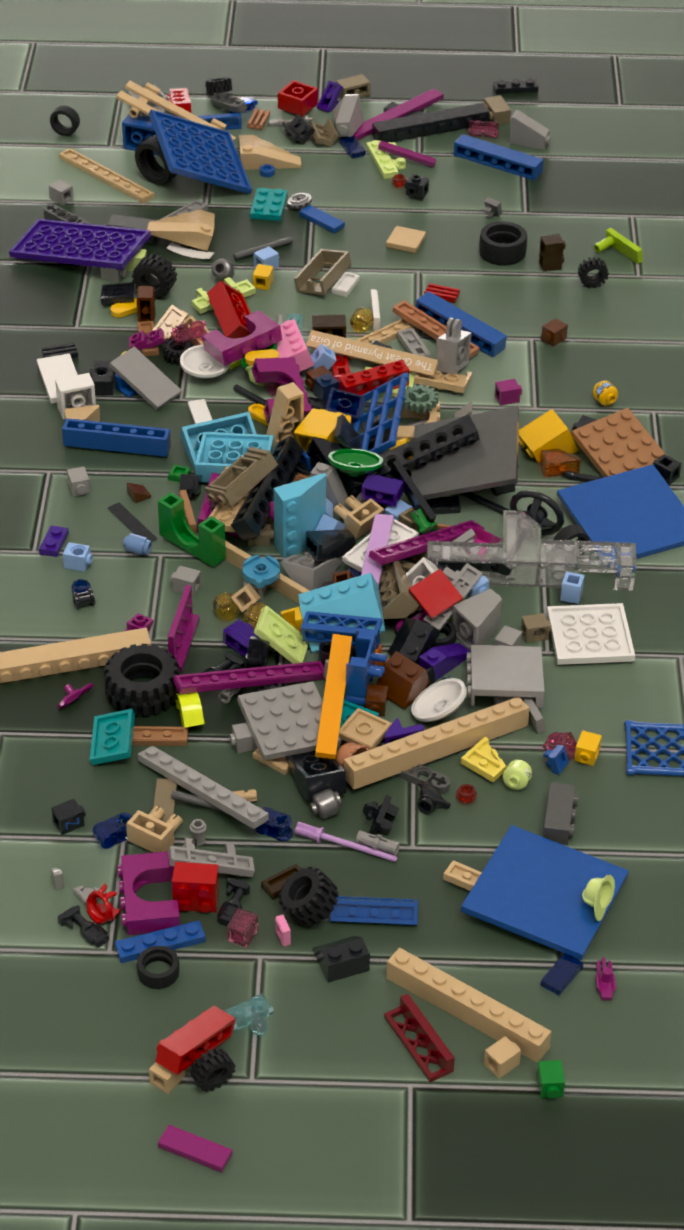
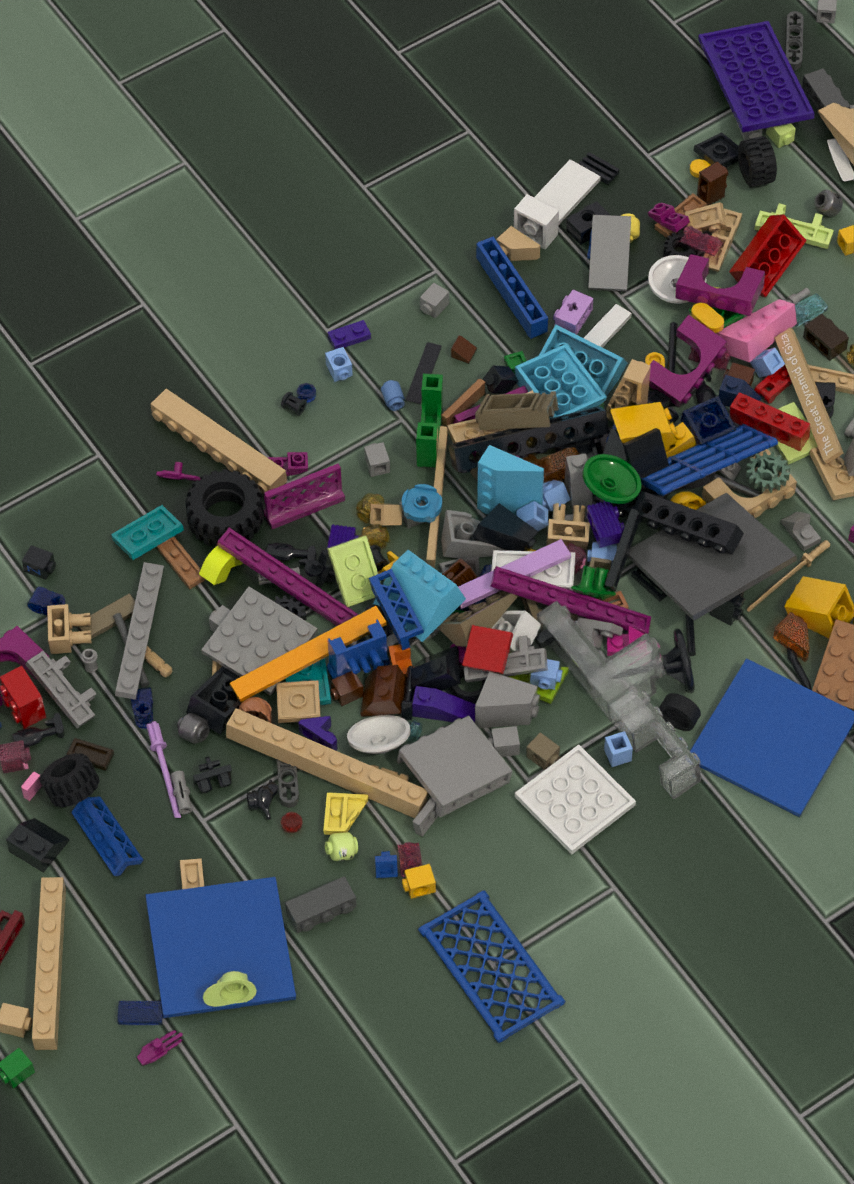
camera: 55 degrees right, 15 degrees up
none -> lavender brick [553,290,593,335]

